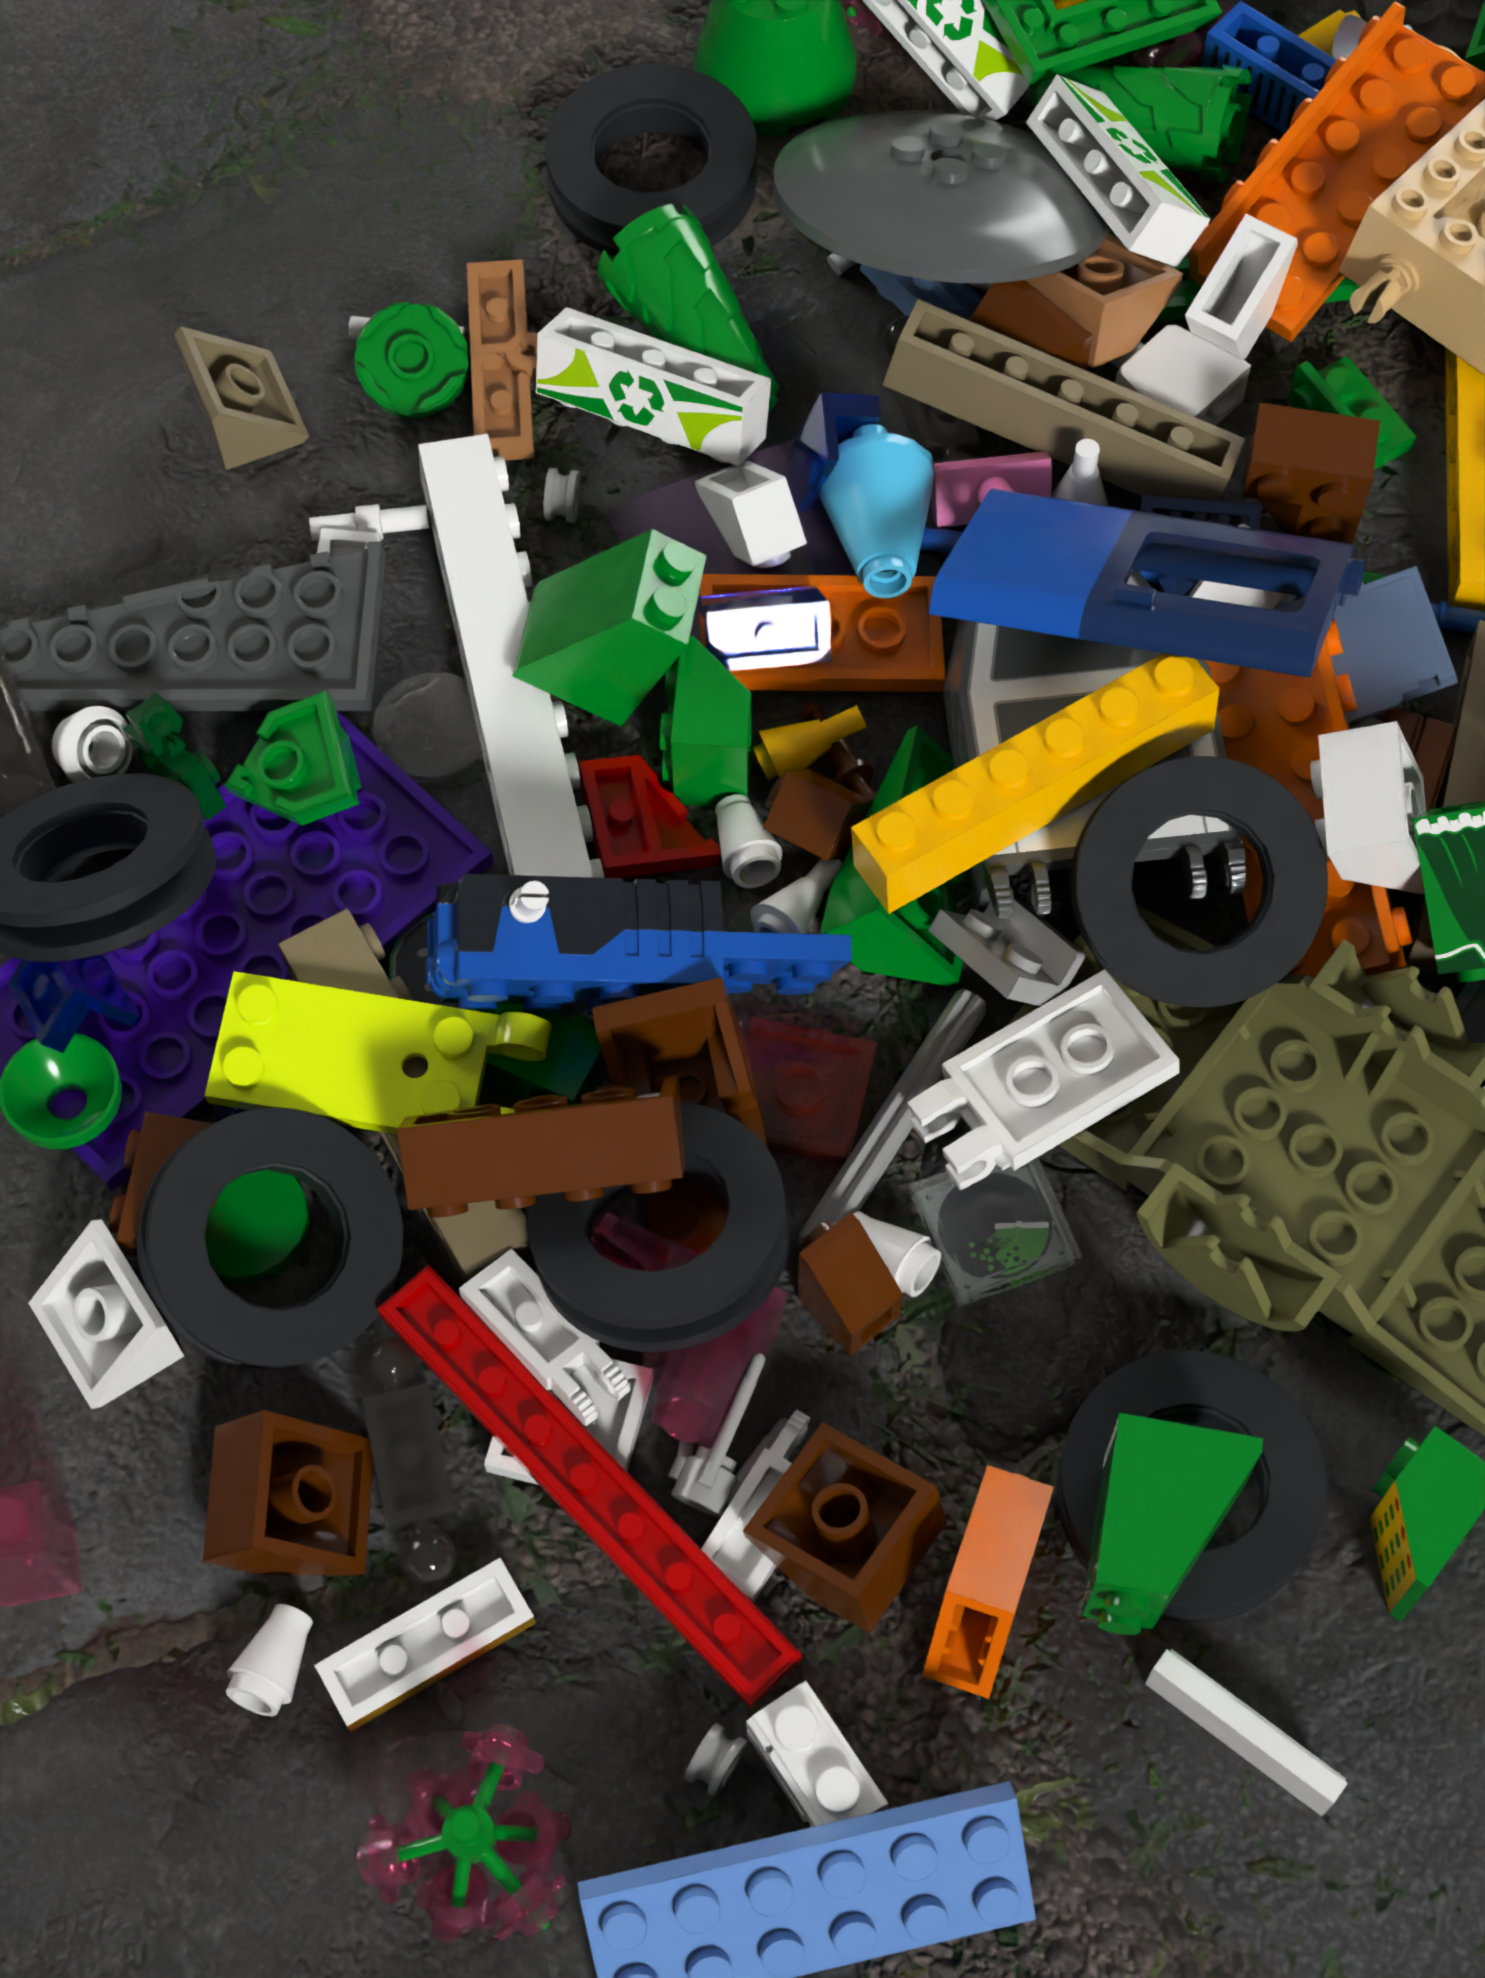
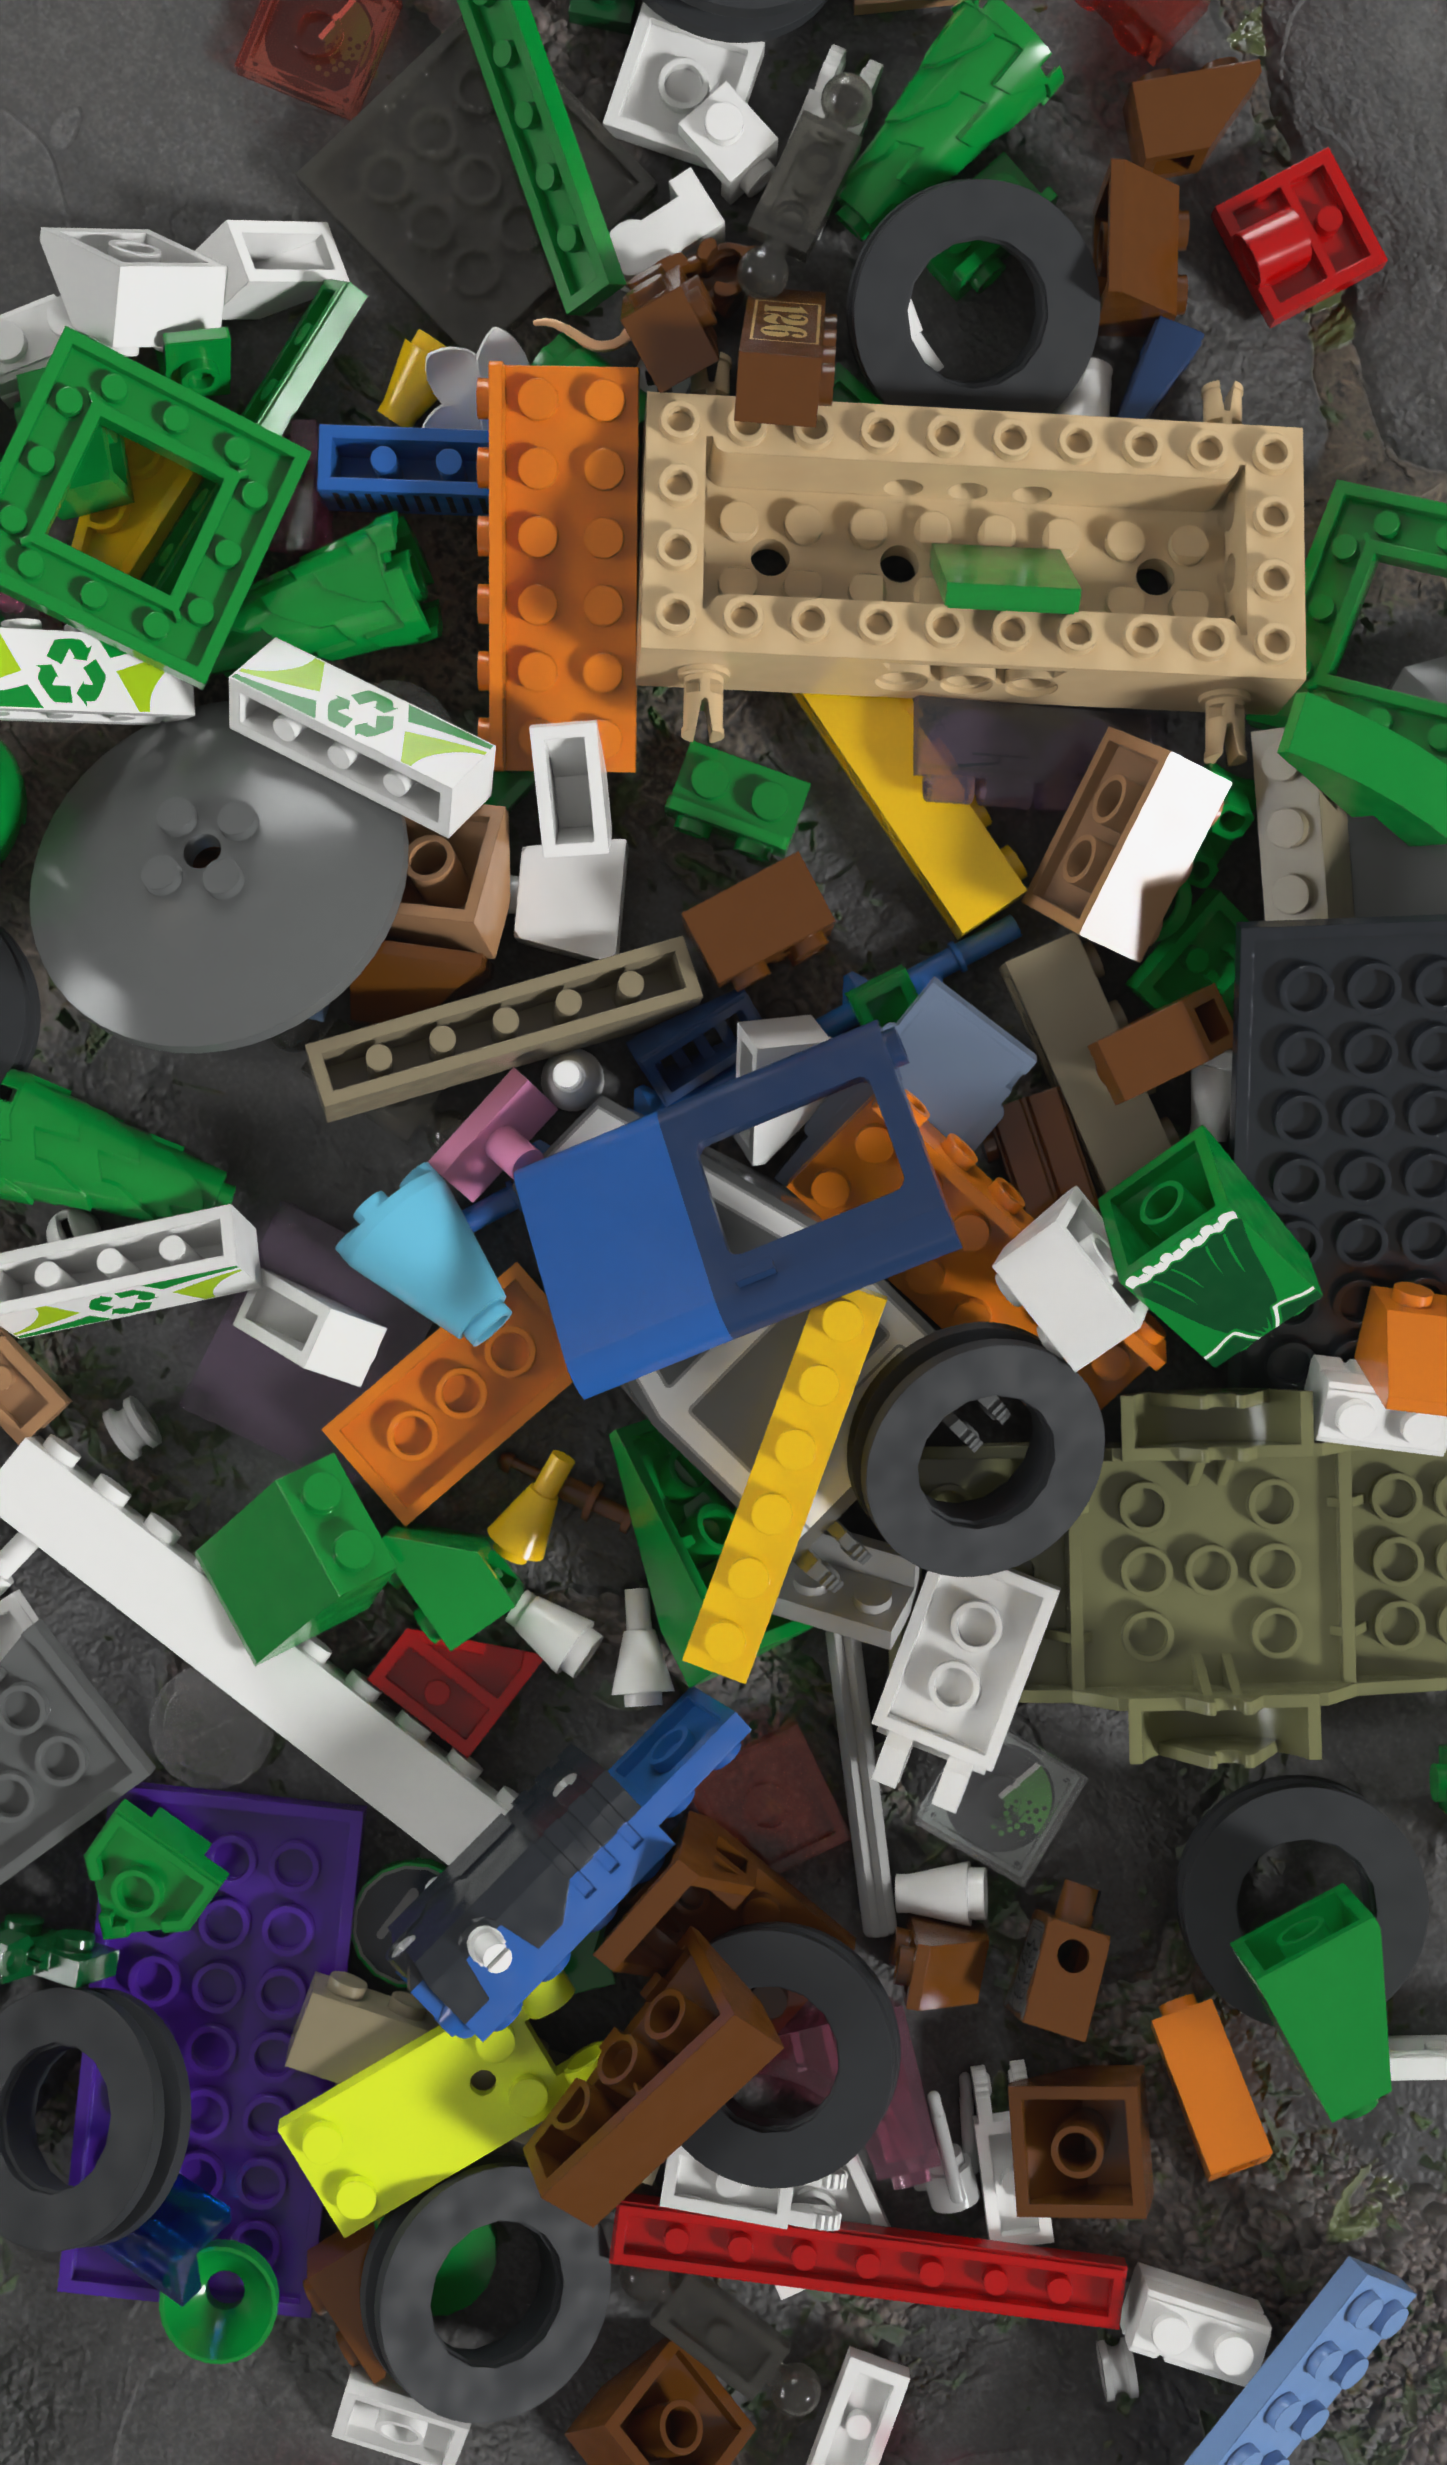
camera: 40 degrees left, 25 degrees up
panel [698,586,832,671] -> none
reddish brown brick [763,769,872,861] -> none
clear blue panel [789,393,881,511] -> none
none -> reddish brown torso [1003,1879,1110,2042]

